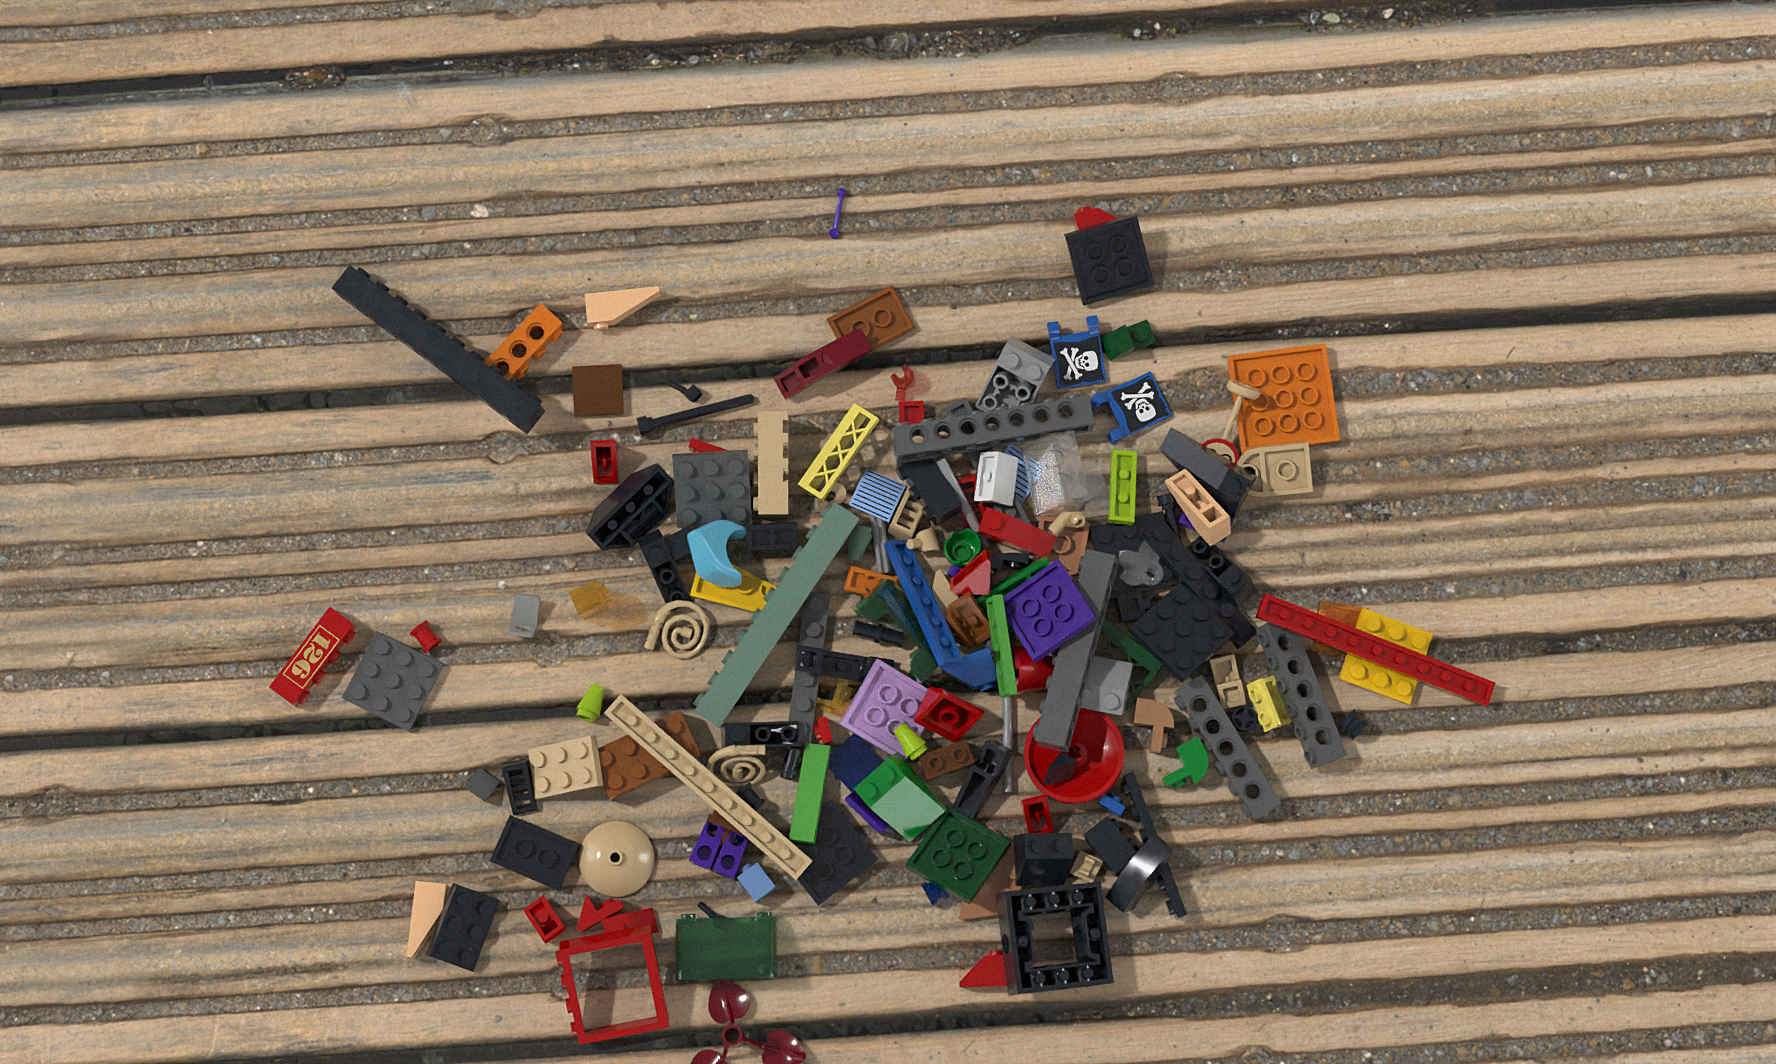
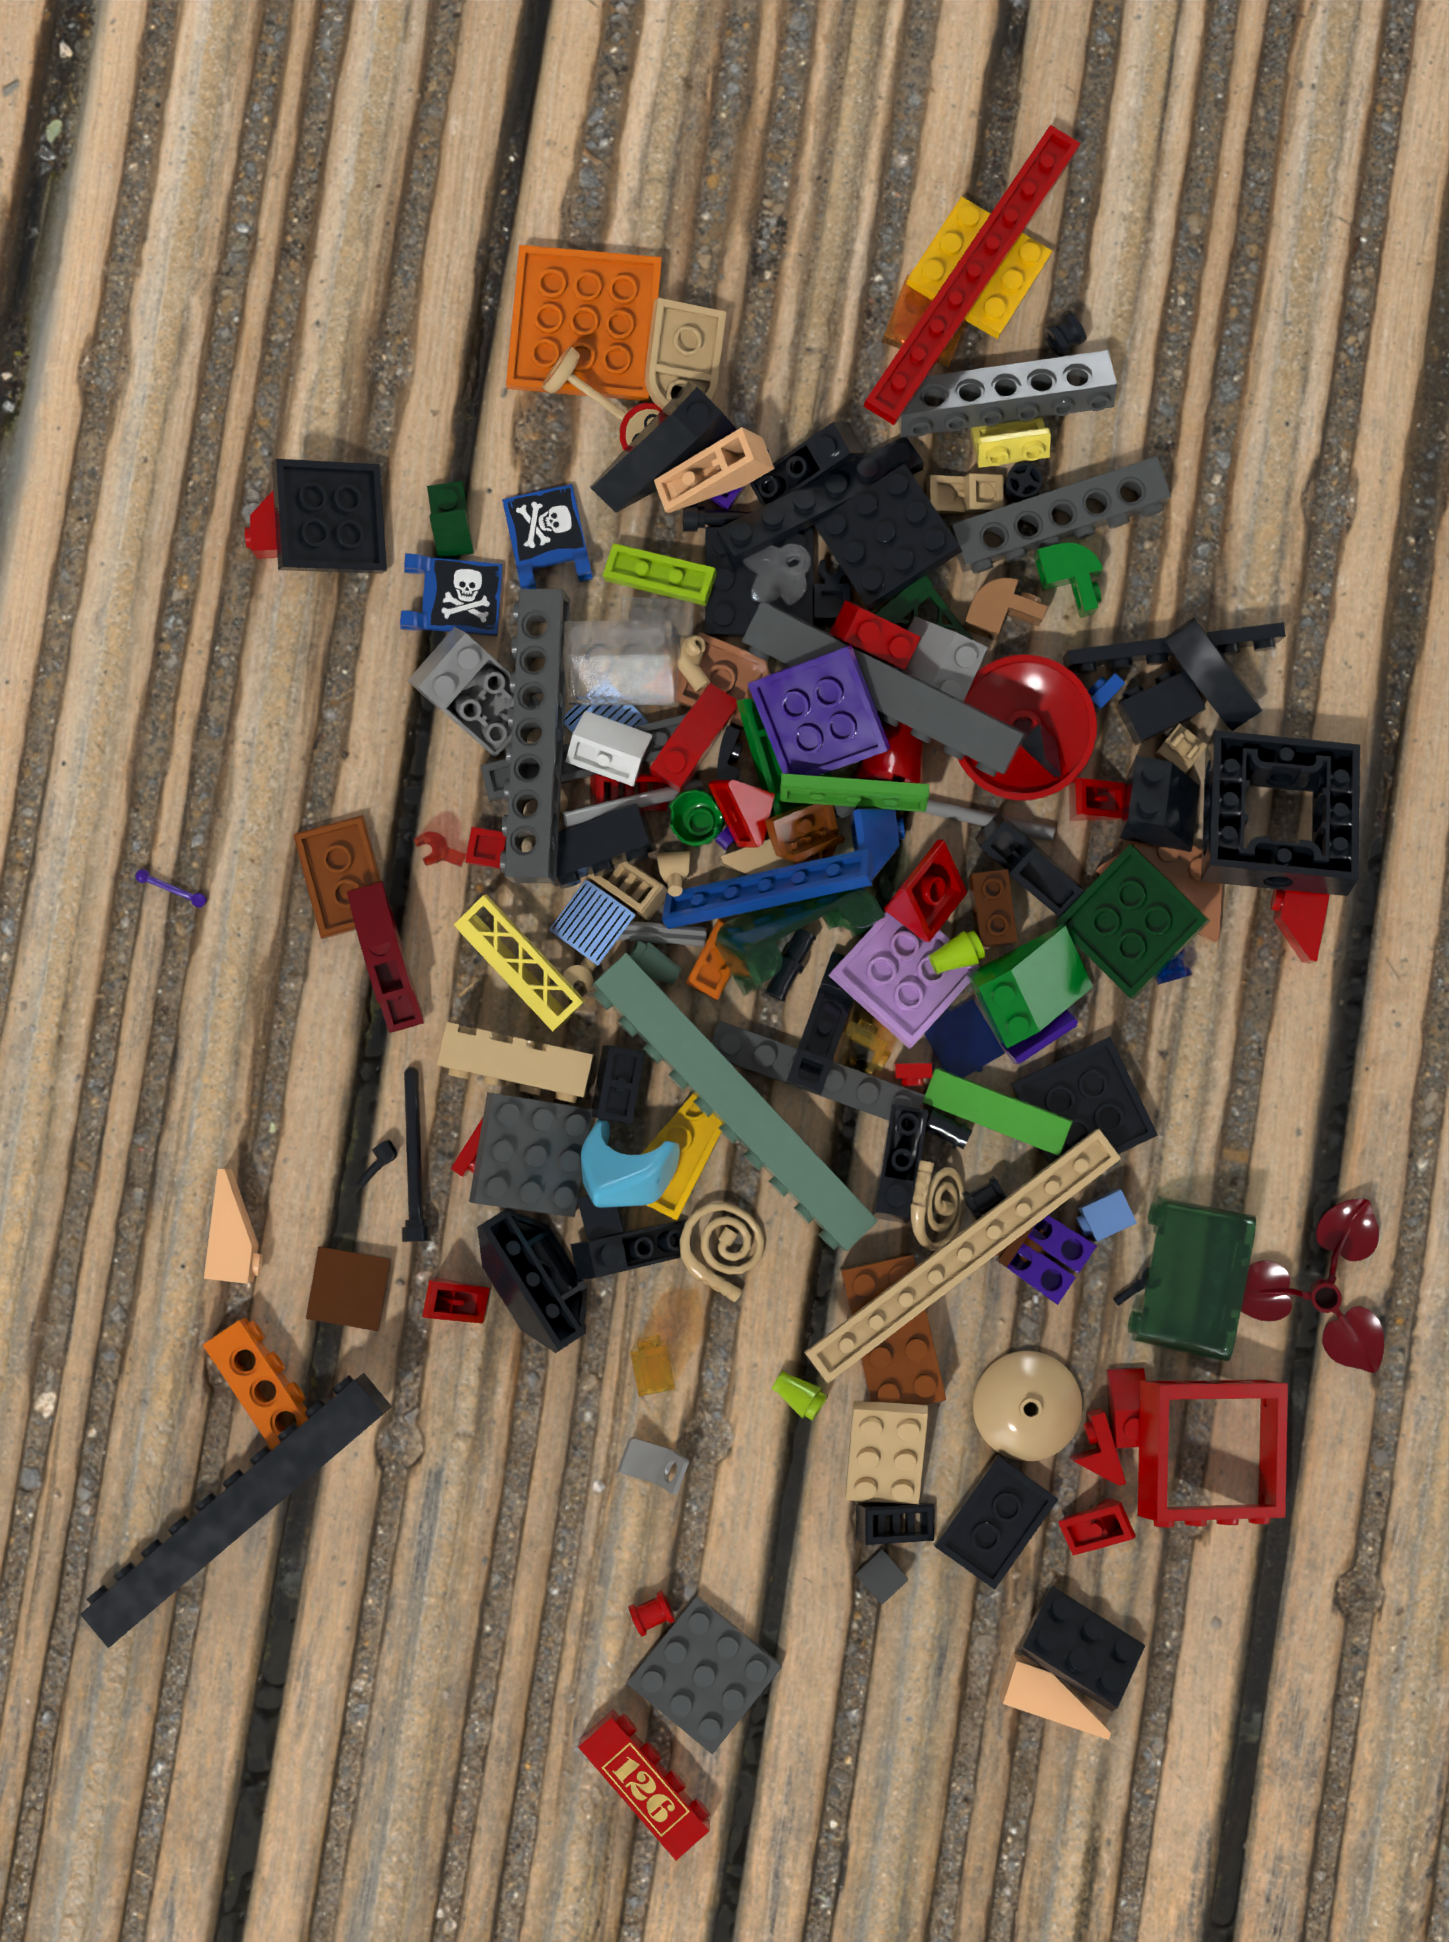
camera: 75 degrees left, 5 degrees up
none -> red brick [830,600,921,670]

